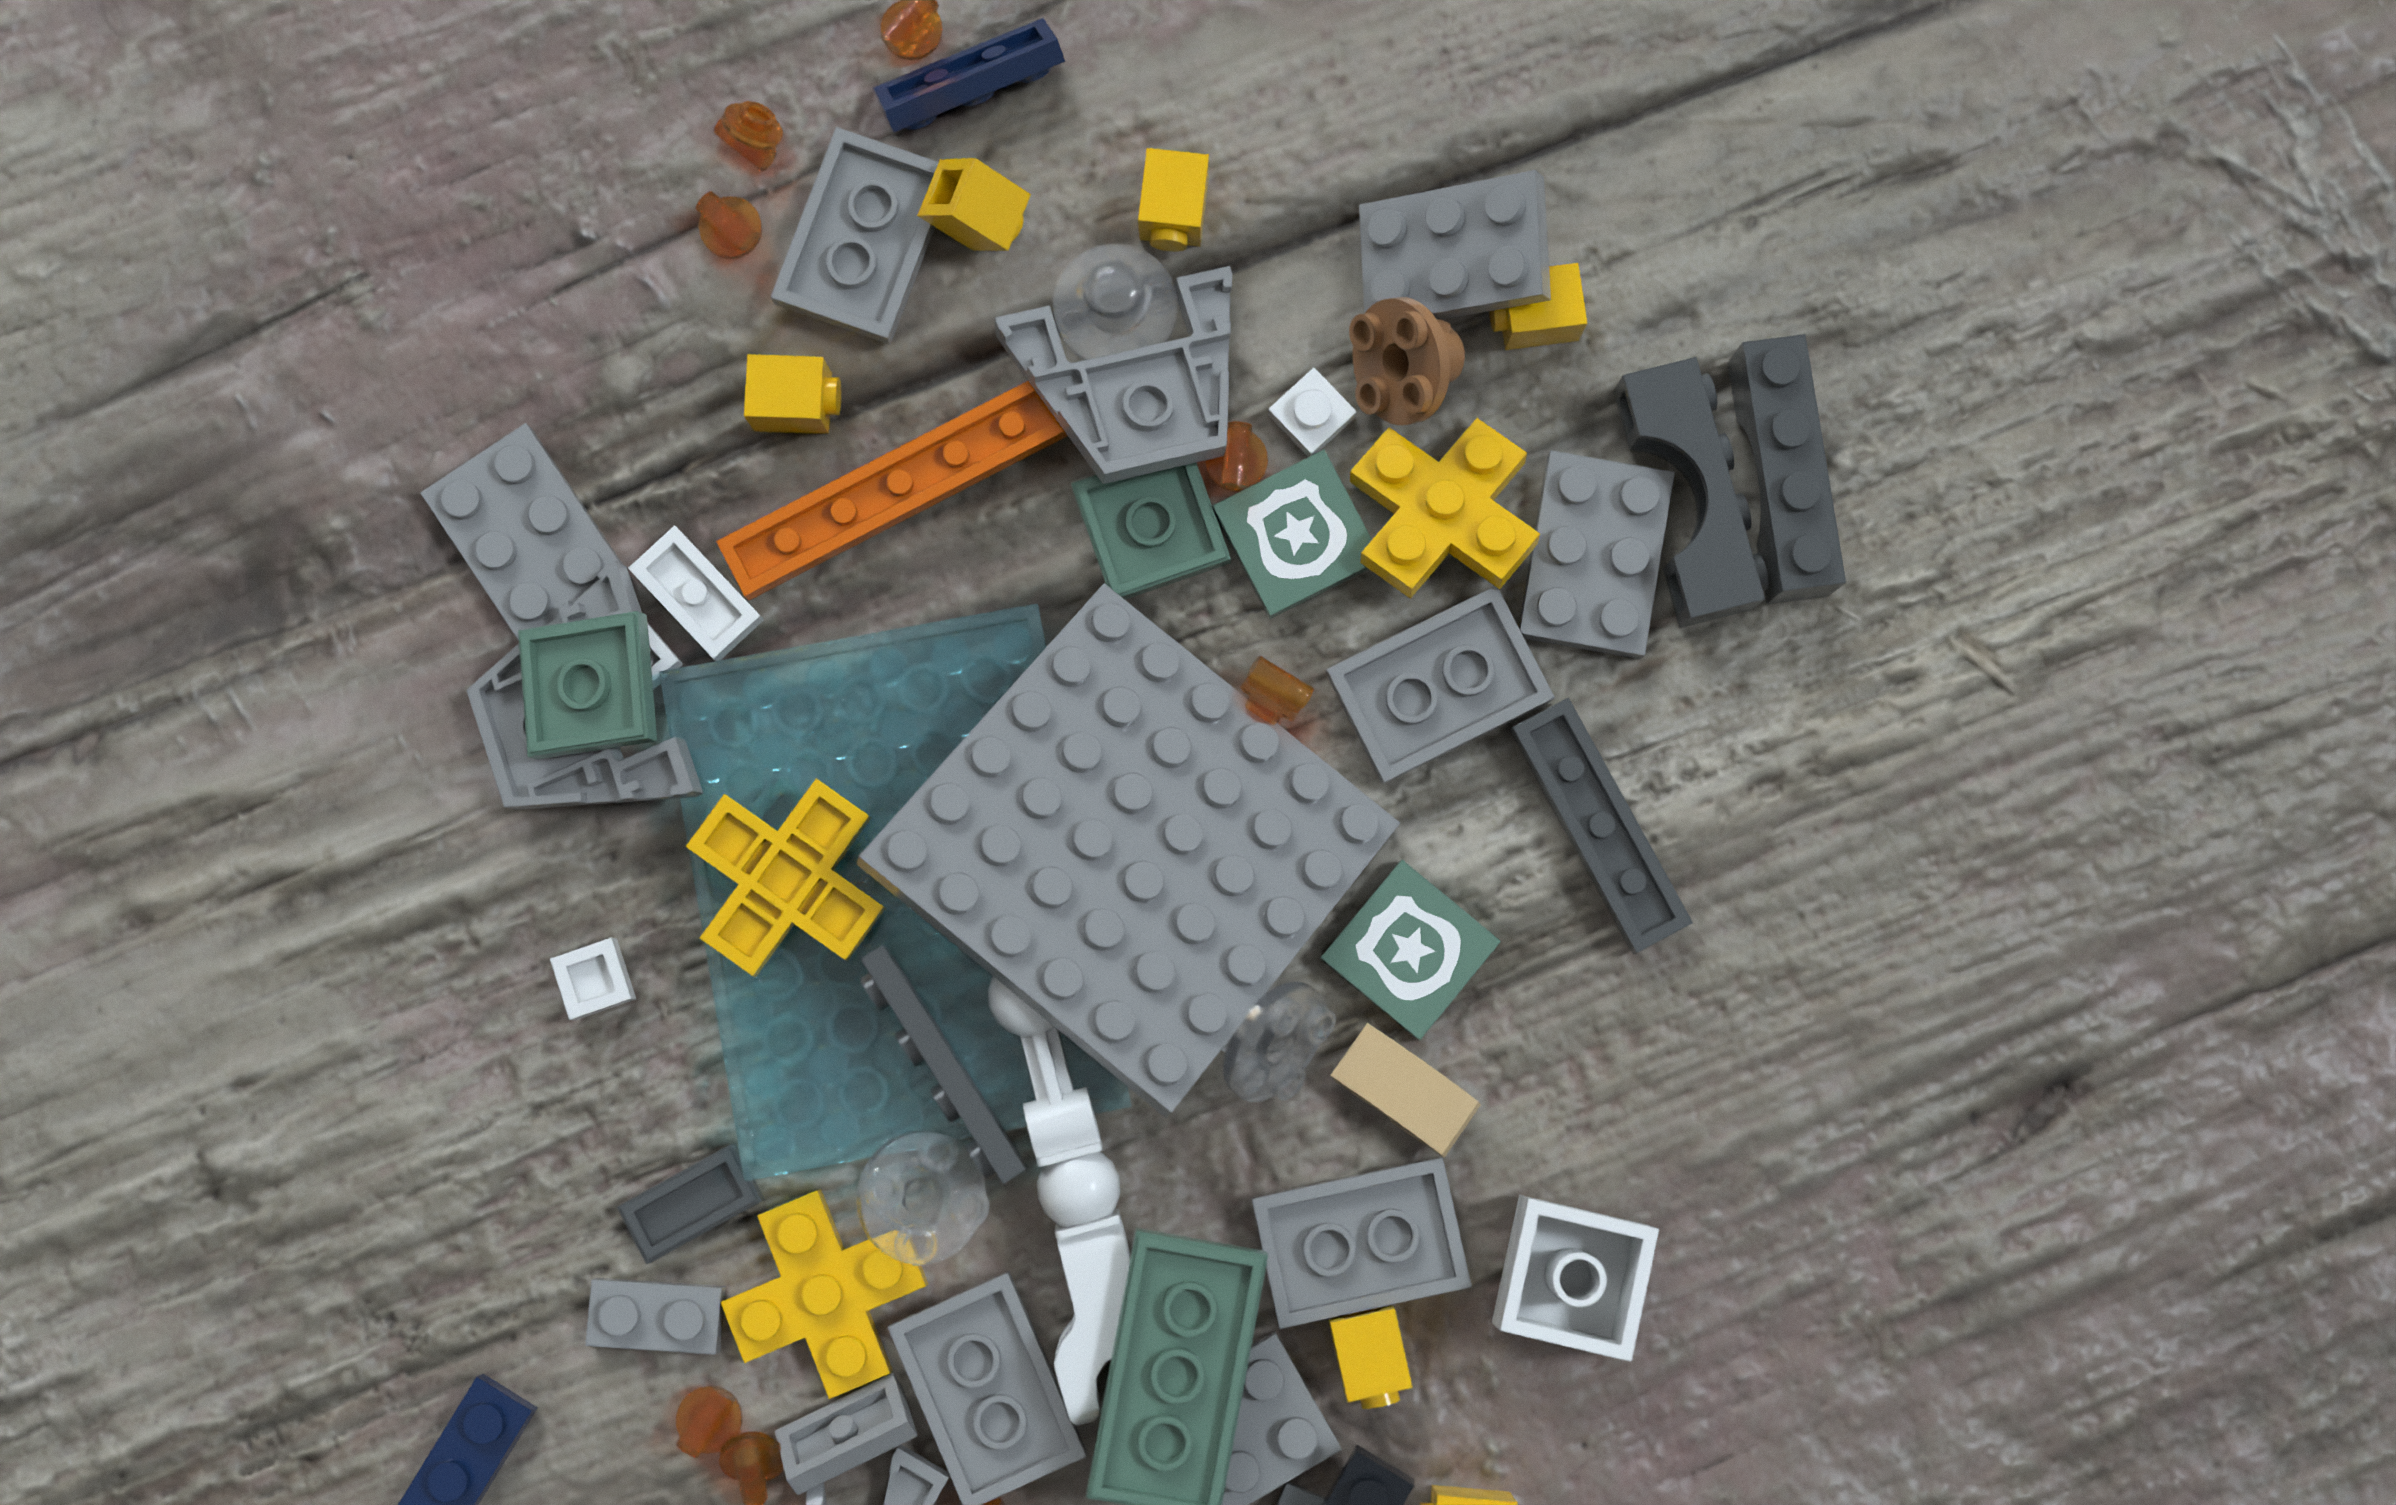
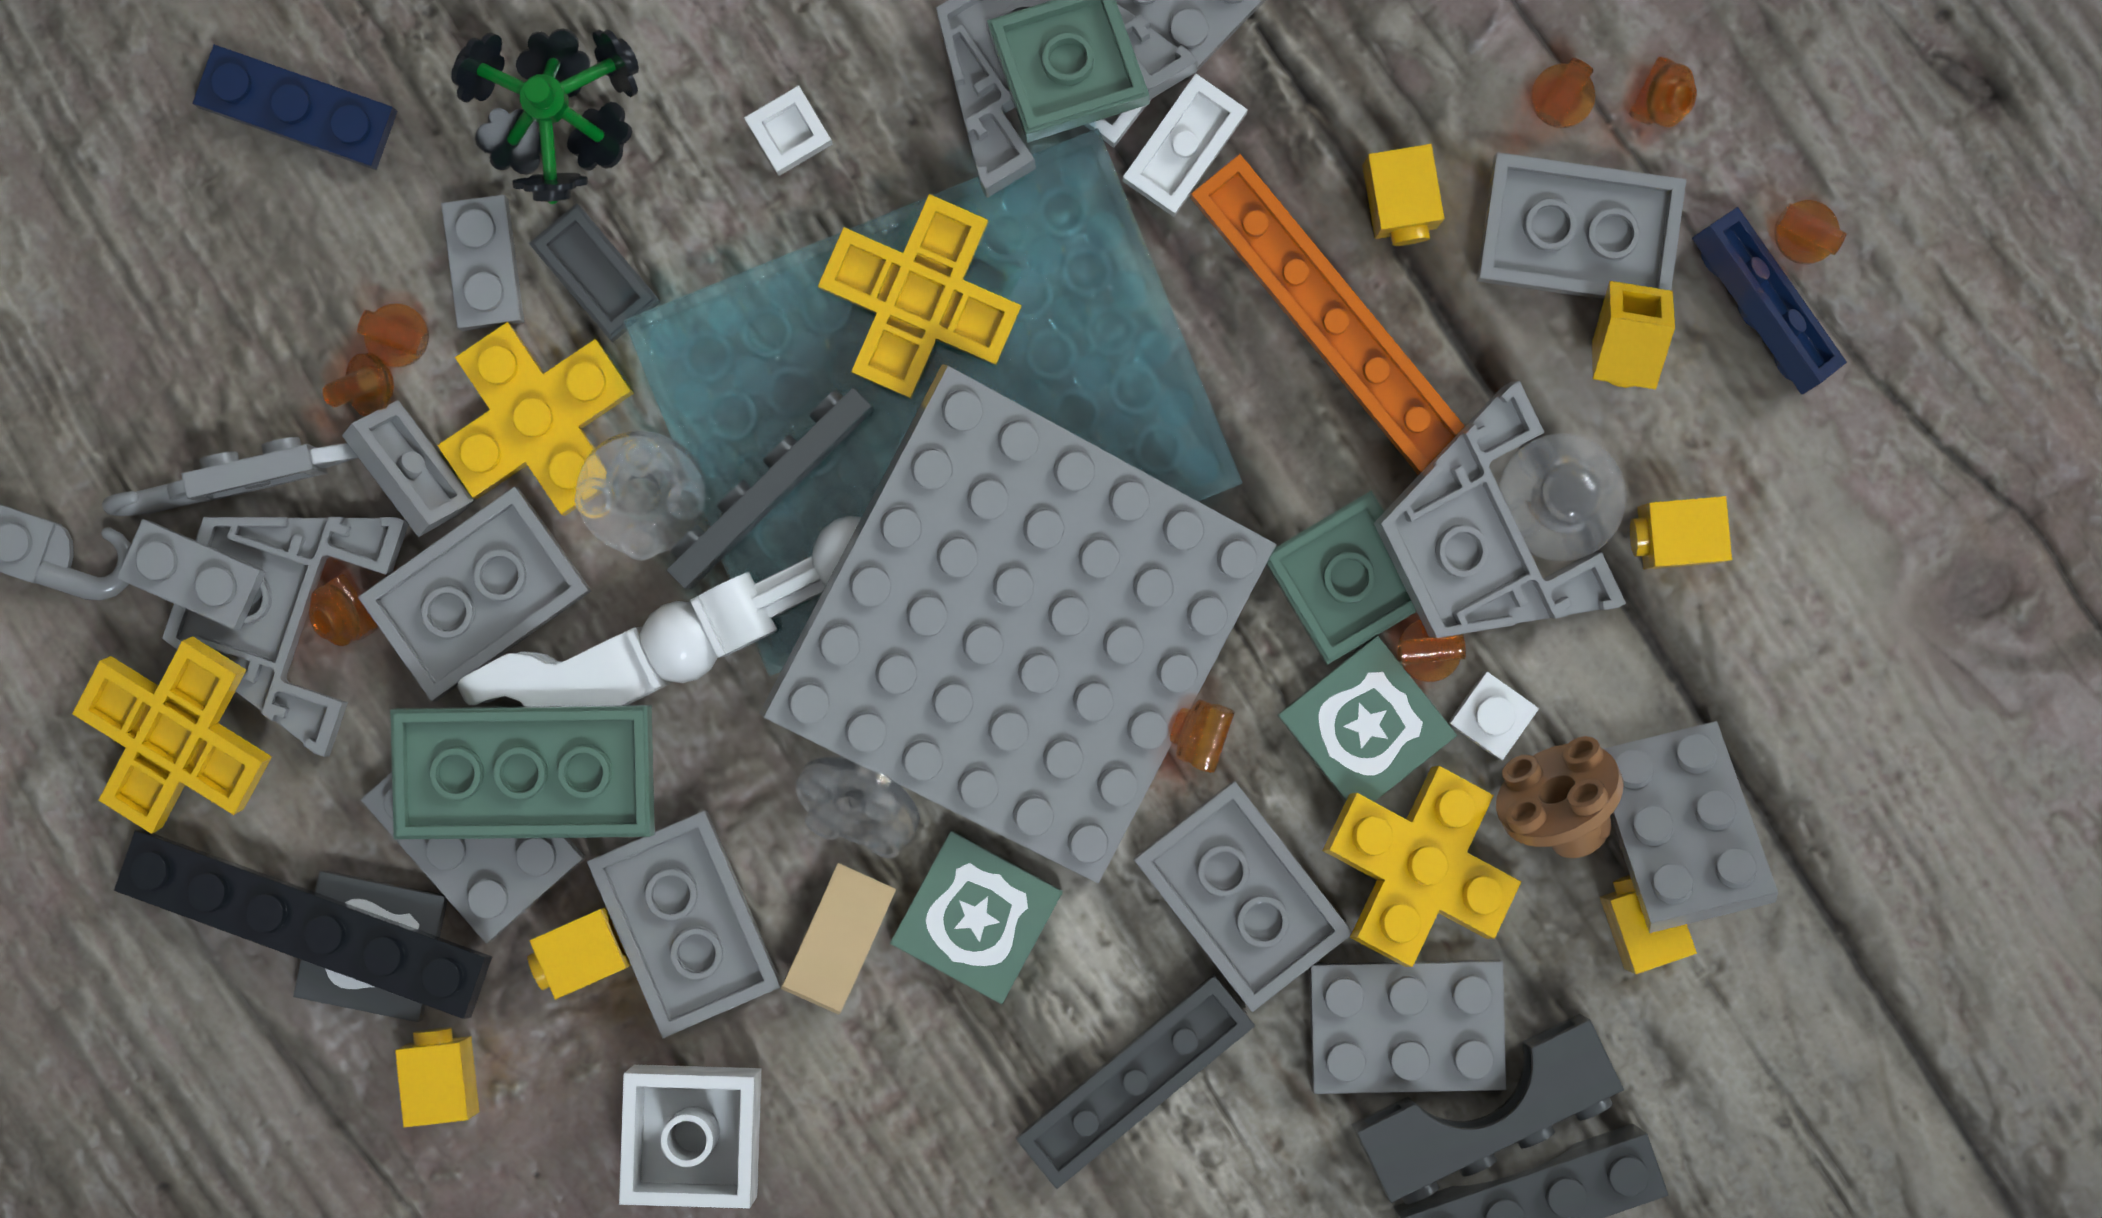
camera: 80 degrees right, 5 degrees up
none -> black plant [451,28,639,205]

